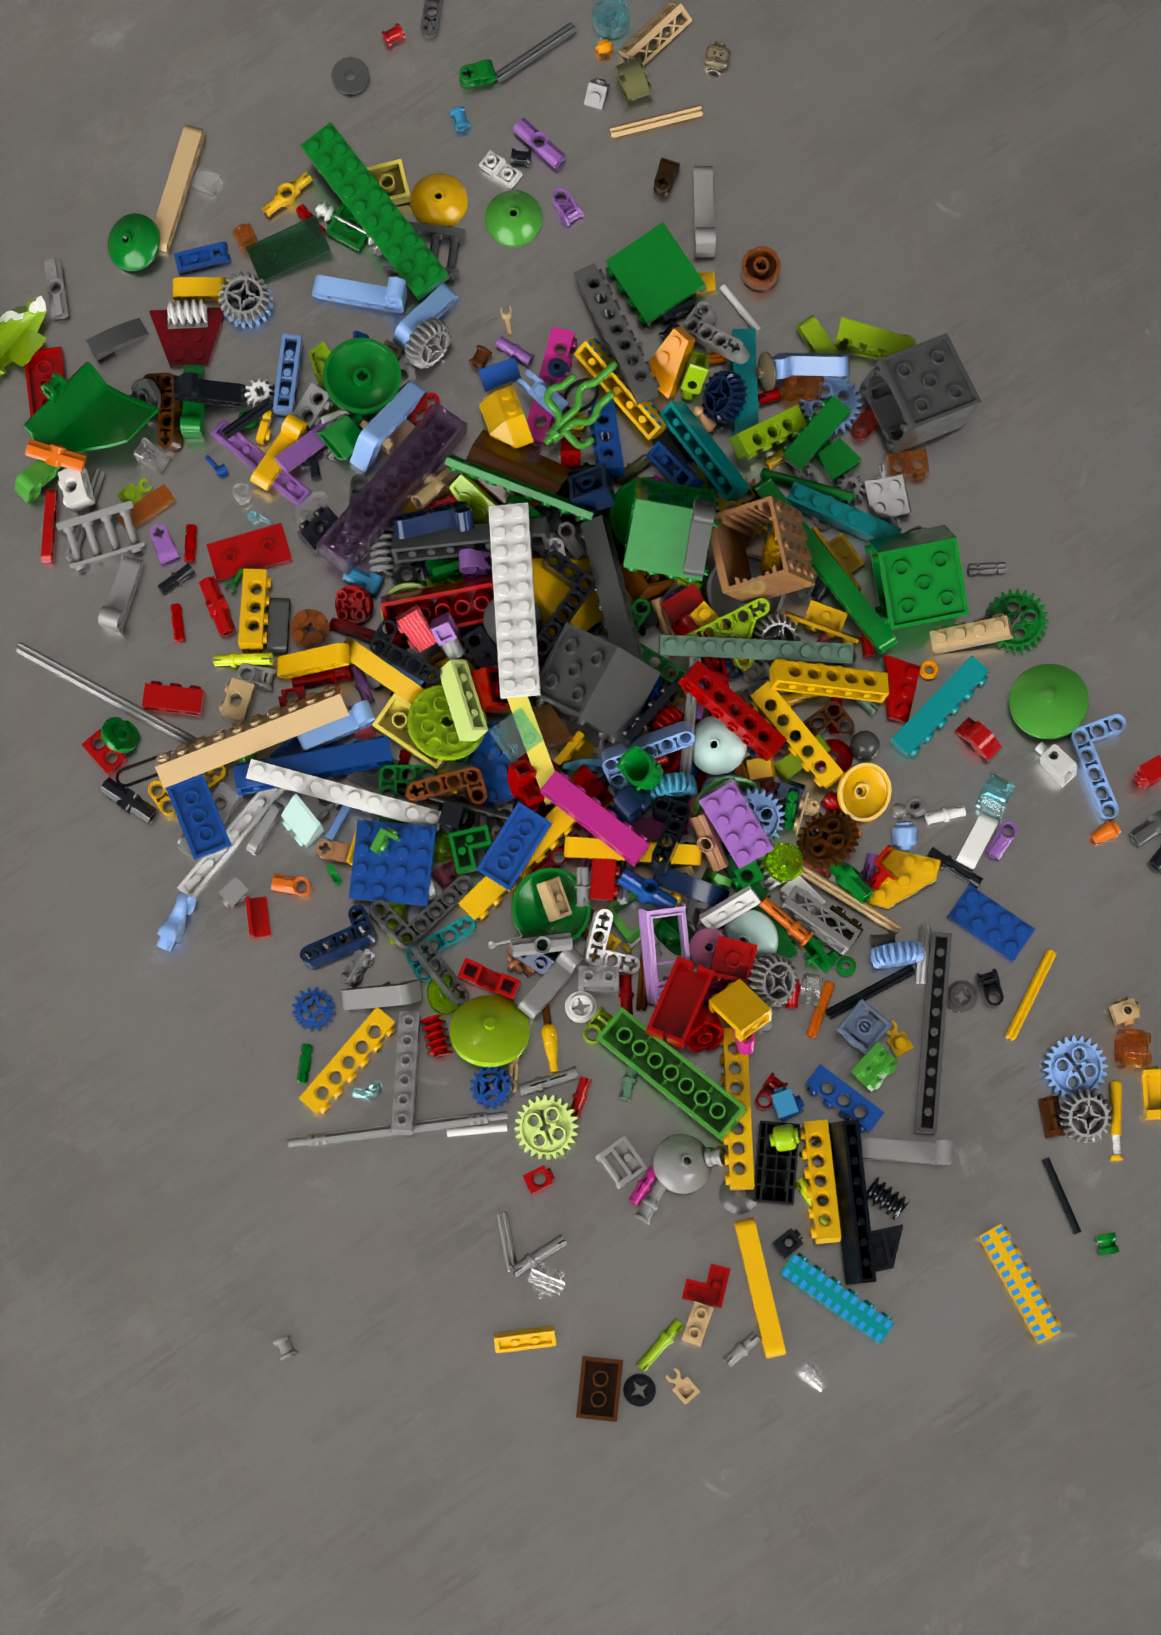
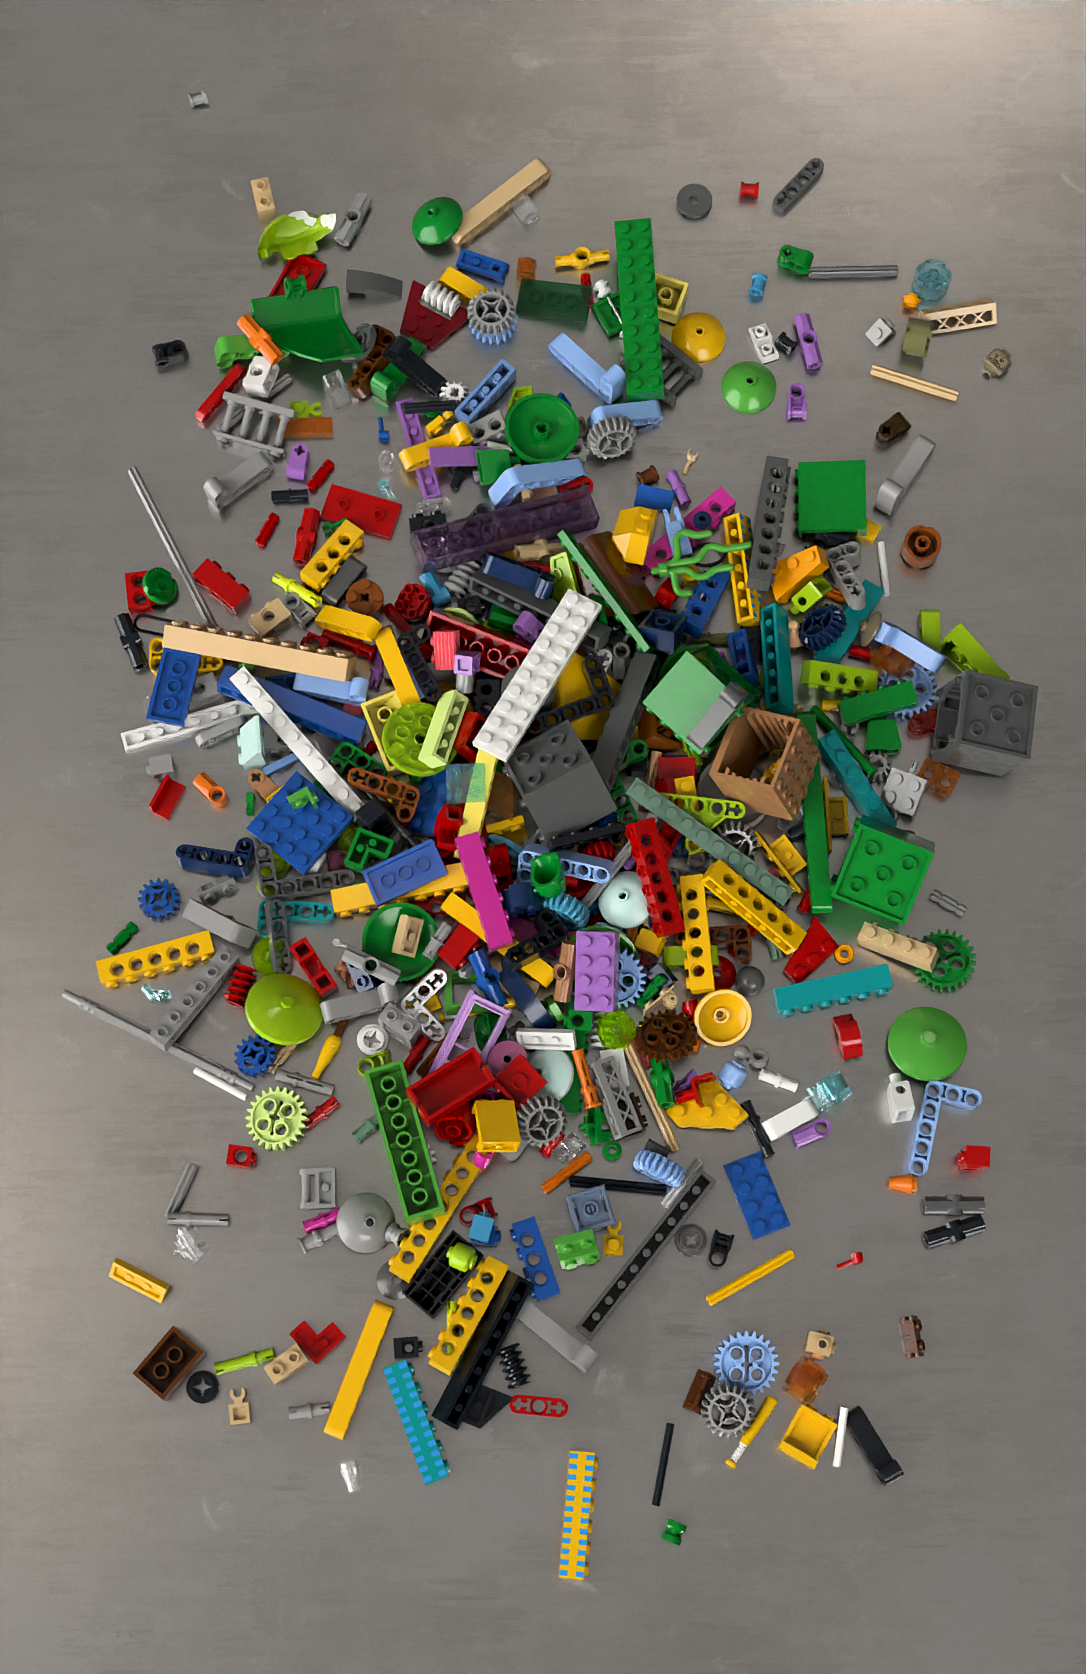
camera: 30 degrees right, 5 degrees down
light blue hips [156,891,197,952] -> none
none -> red beam [509,1395,568,1417]
none -> red hand [836,1252,863,1270]

